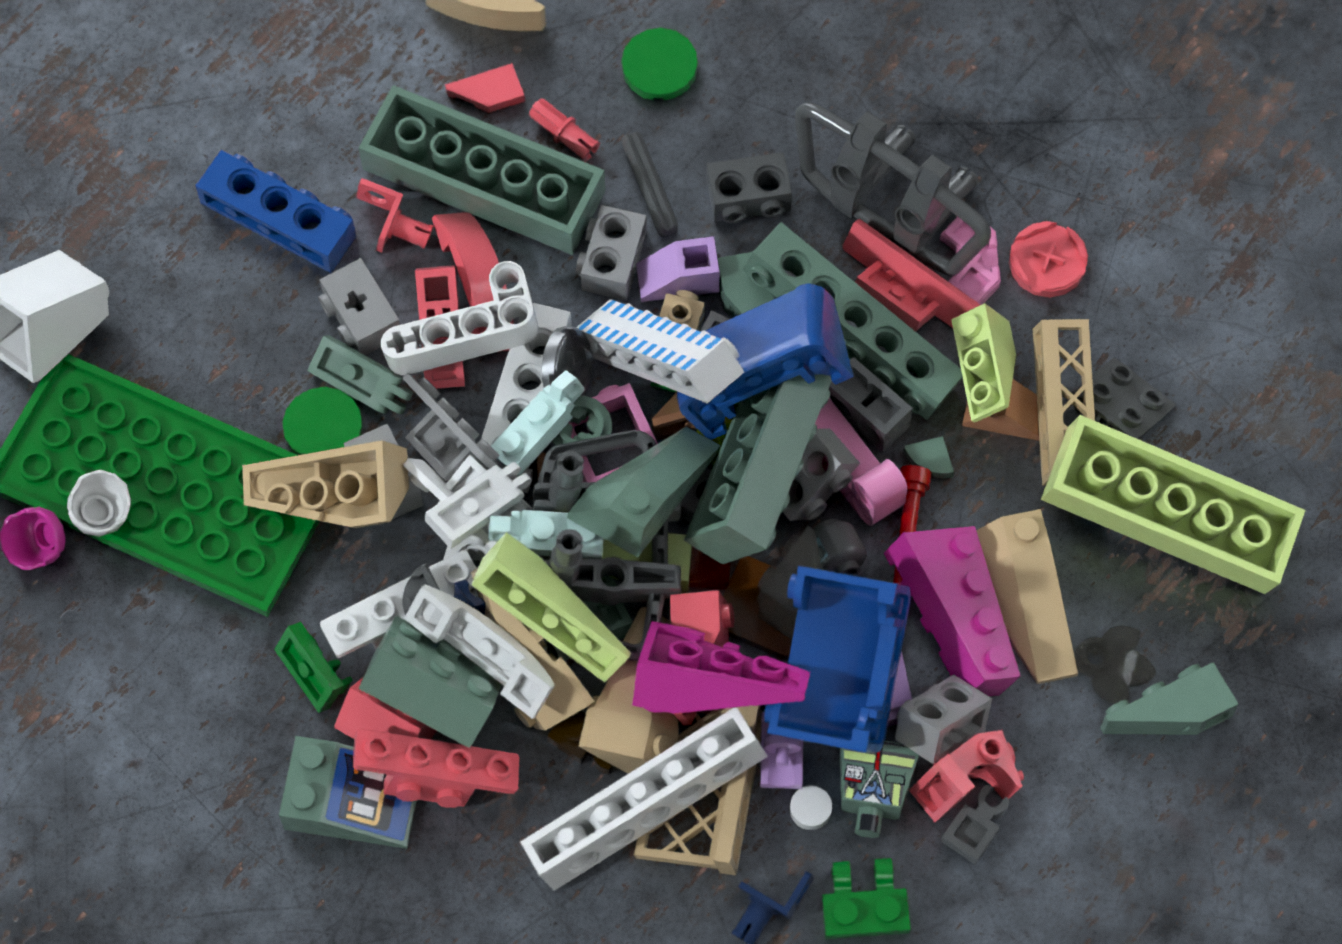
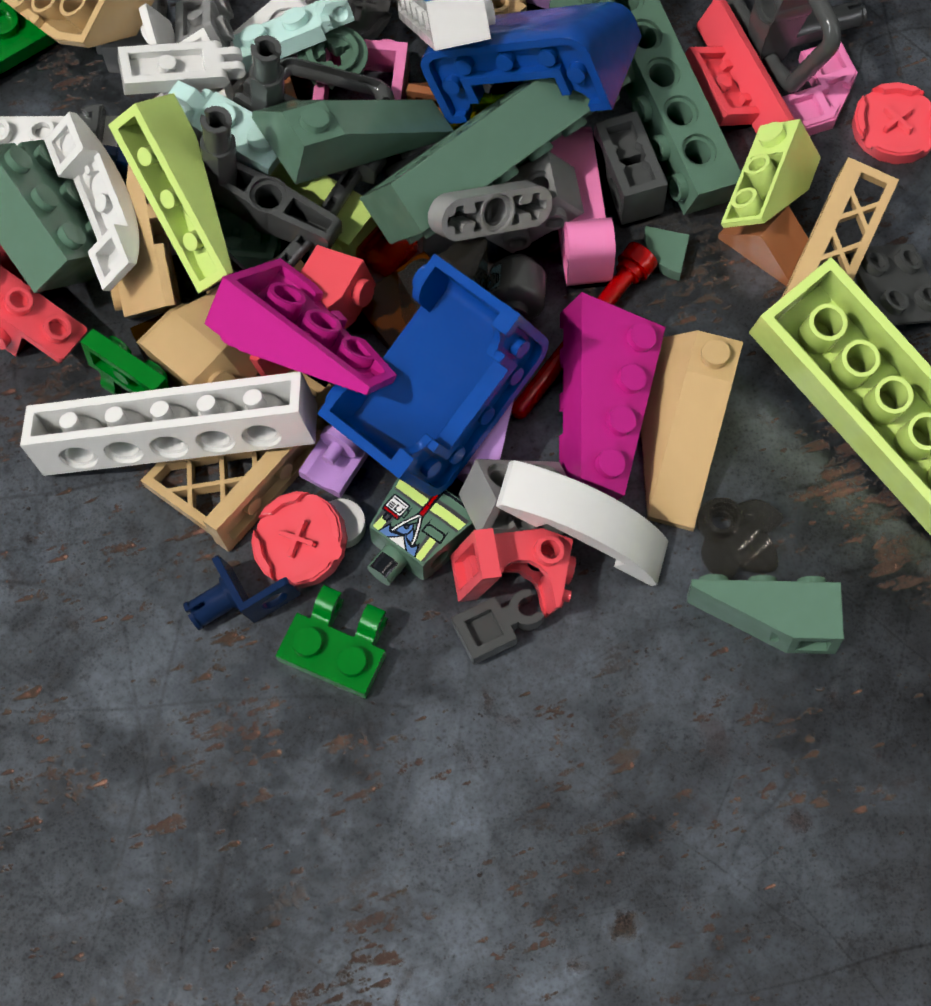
camera: 30 degrees right, 0 degrees up
none -> green plate [80,328,169,395]
none -> coral tile [251,491,348,589]
none -> light grey beam [428,180,552,241]
none -> white slope [496,460,669,586]

